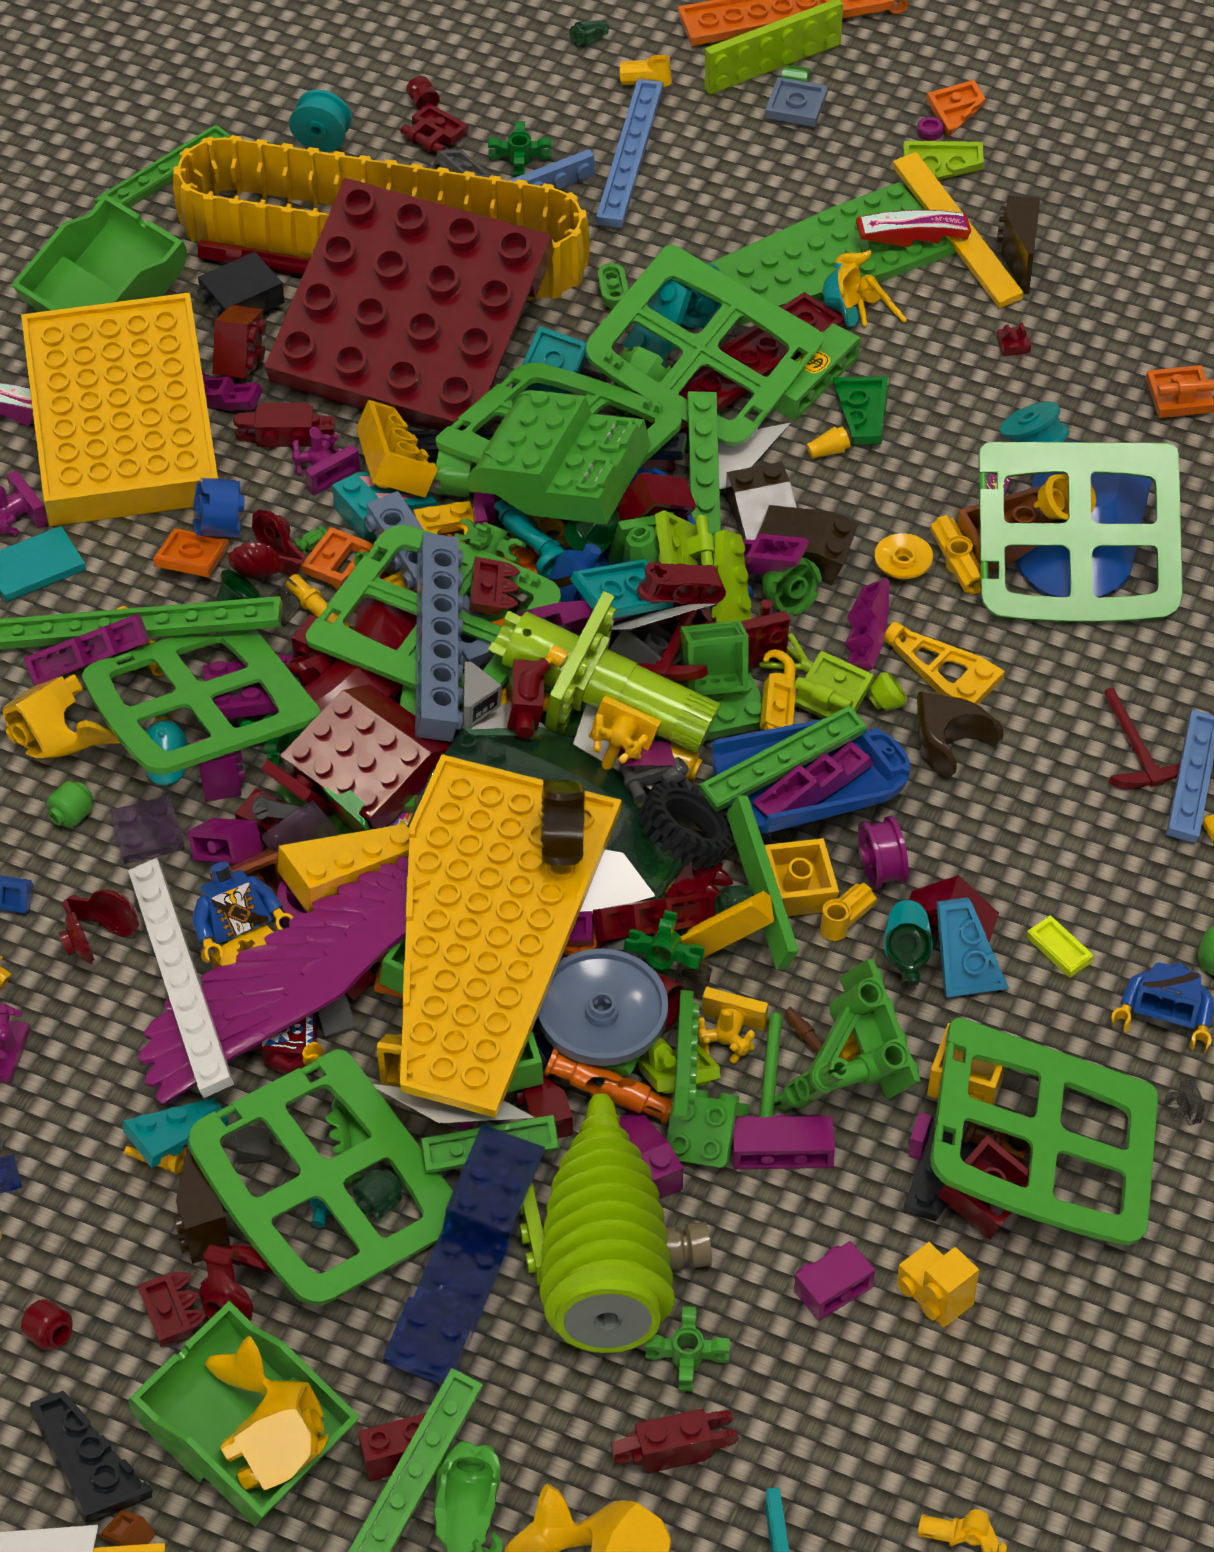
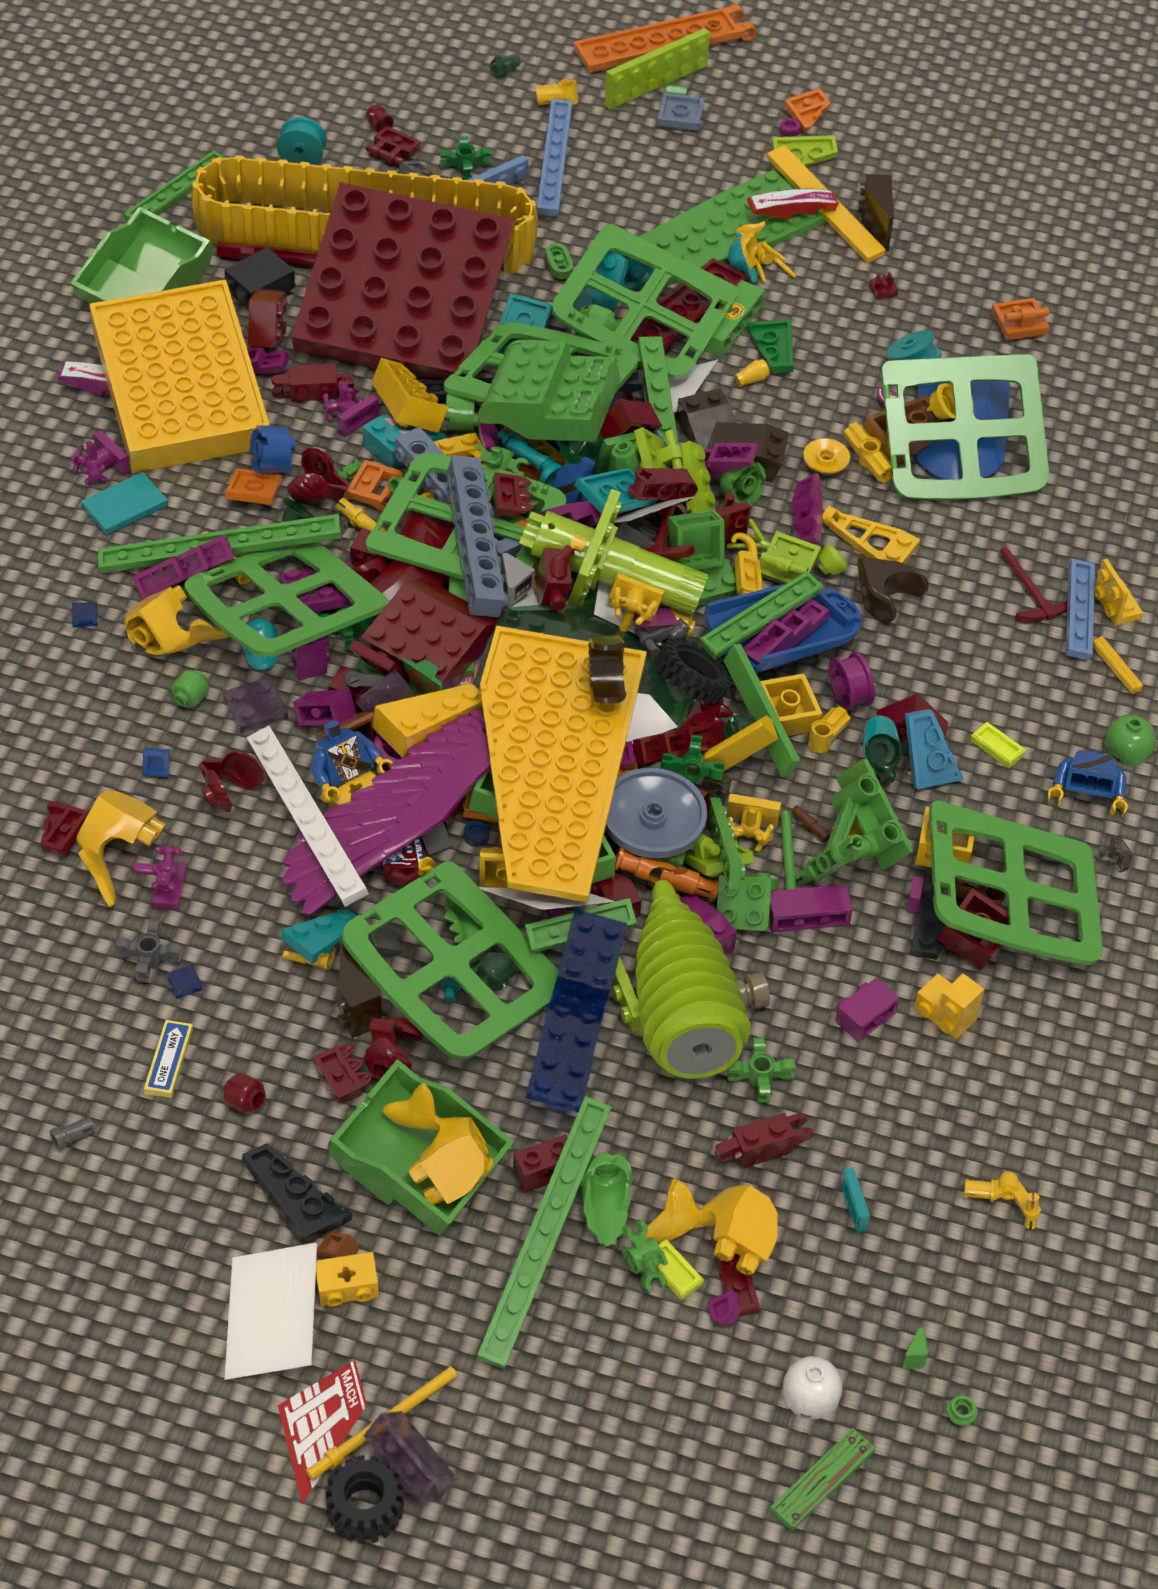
camera: 10 degrees left, 0 degrees up
none -> dark blue tile [464,821,490,847]

